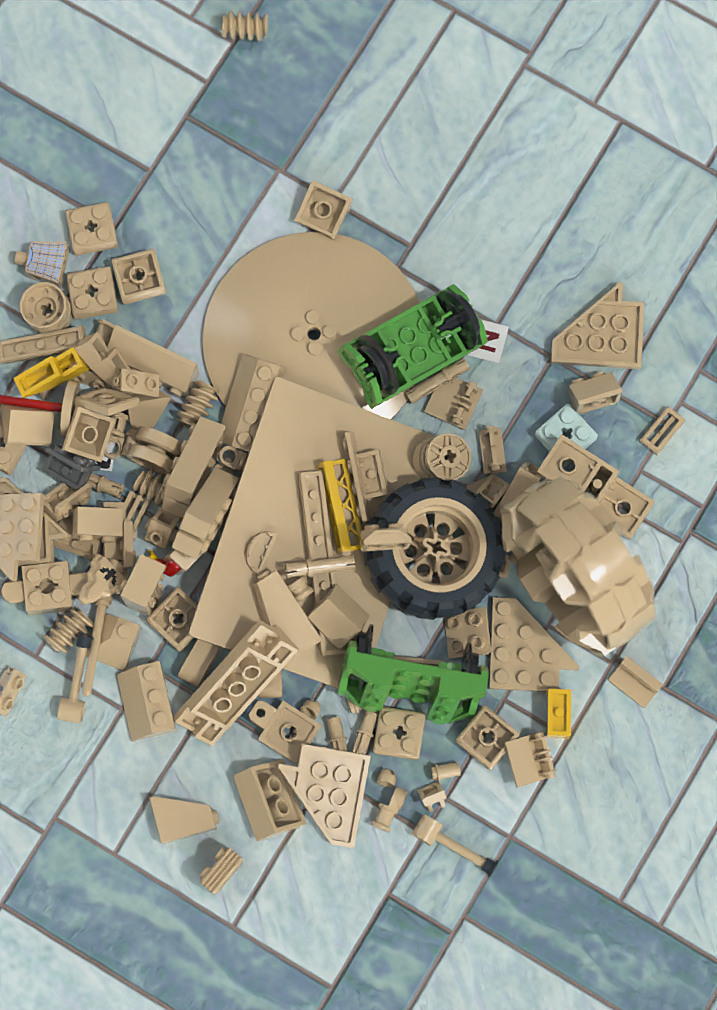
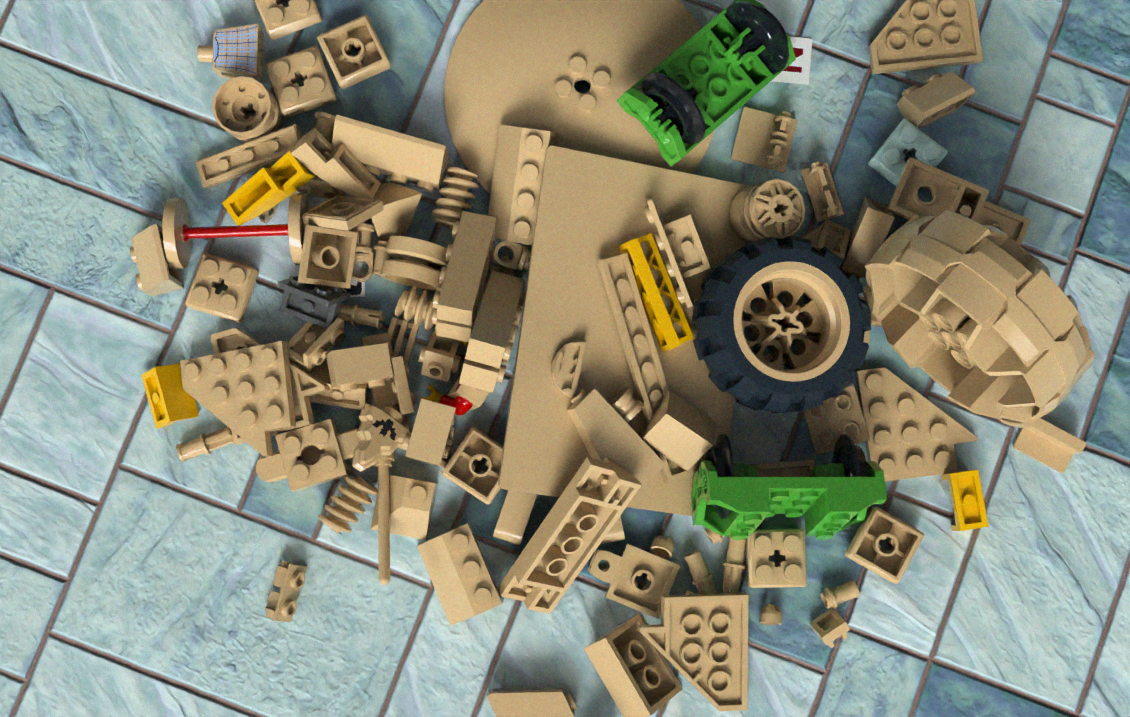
camera: 15 degrees left, 5 degrees up
tan slope [0,404,54,446] -> none
tan piece [57,634,94,724] -> none
tan hinge [113,368,159,397] -> none
tan pin [284,555,355,578] -> none
tan slope [361,524,412,551] -> none
tan connector [371,787,408,833] -> none
tan pin [406,357,471,404] -> none
tan piece [412,814,499,877] -> none
tan hinge [504,731,556,788] -> none
tan tile [639,406,686,455] -> none

